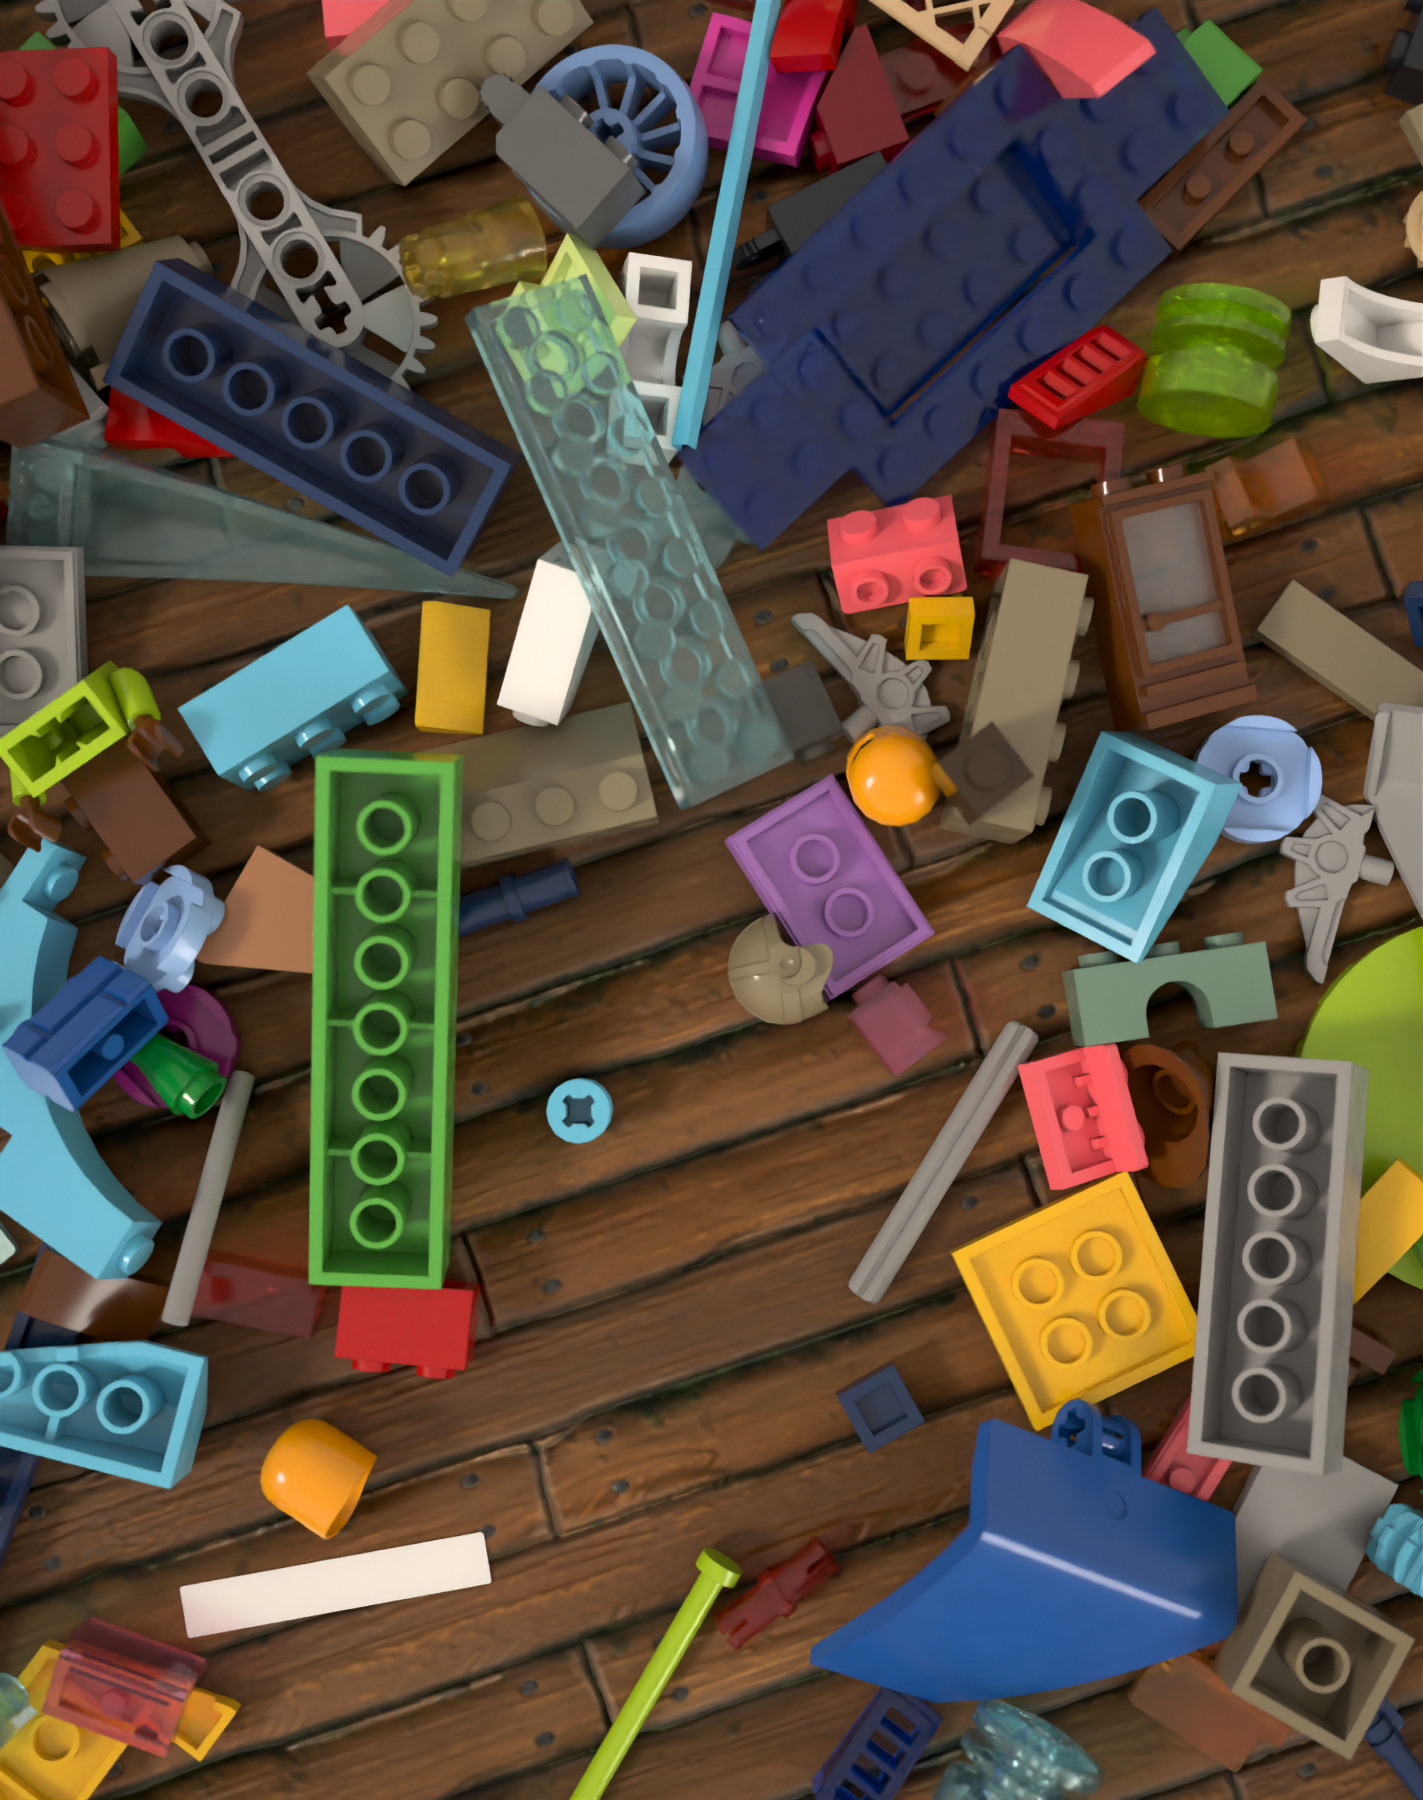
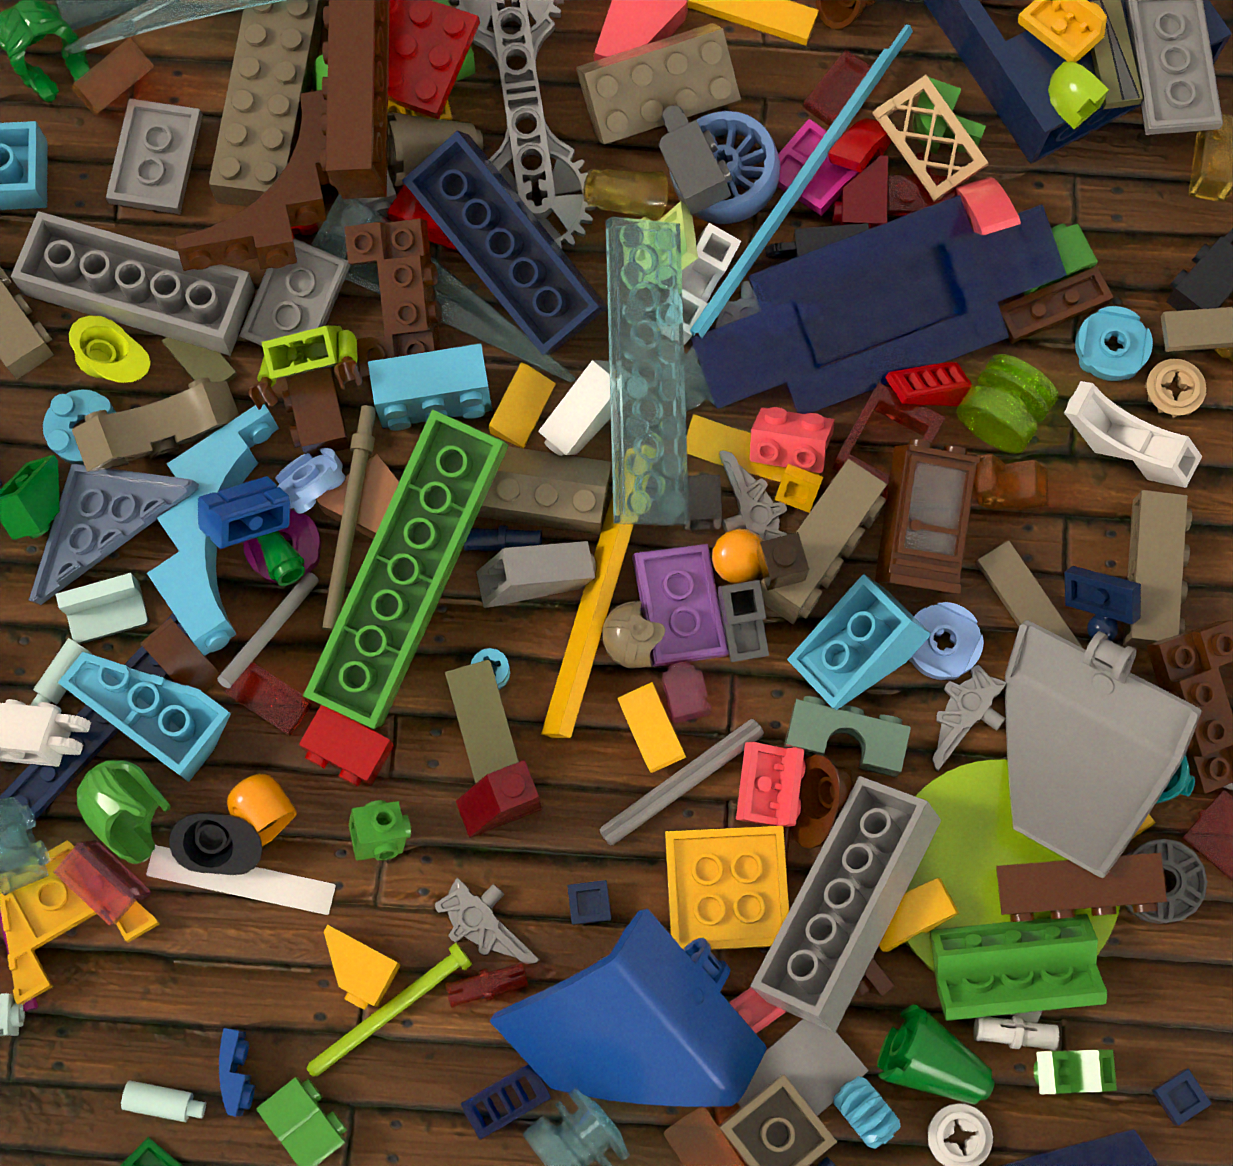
camera: 20 degrees right, 10 degrees down
none -> bright green hair [77,760,171,864]
none -> black piece [169,811,263,875]
none -> dark tan bar [322,405,376,631]
none -> yellow slope [324,925,401,1010]
none -> reddish brown bracket [344,218,442,377]
none -> bright green brick [348,800,411,861]
none -> light grey piece [435,877,540,964]
none -> olive panel [445,660,519,784]
none -> dark red slope [456,760,542,838]
none -> light grey slope [477,541,596,608]
none -> yellow tile [541,445,655,738]
none -> yellow slope [618,682,686,773]
none -> yellow sticker [682,414,786,482]
none -> dark grey brick [718,580,769,662]
none -> medium azure plate [1075,306,1153,381]

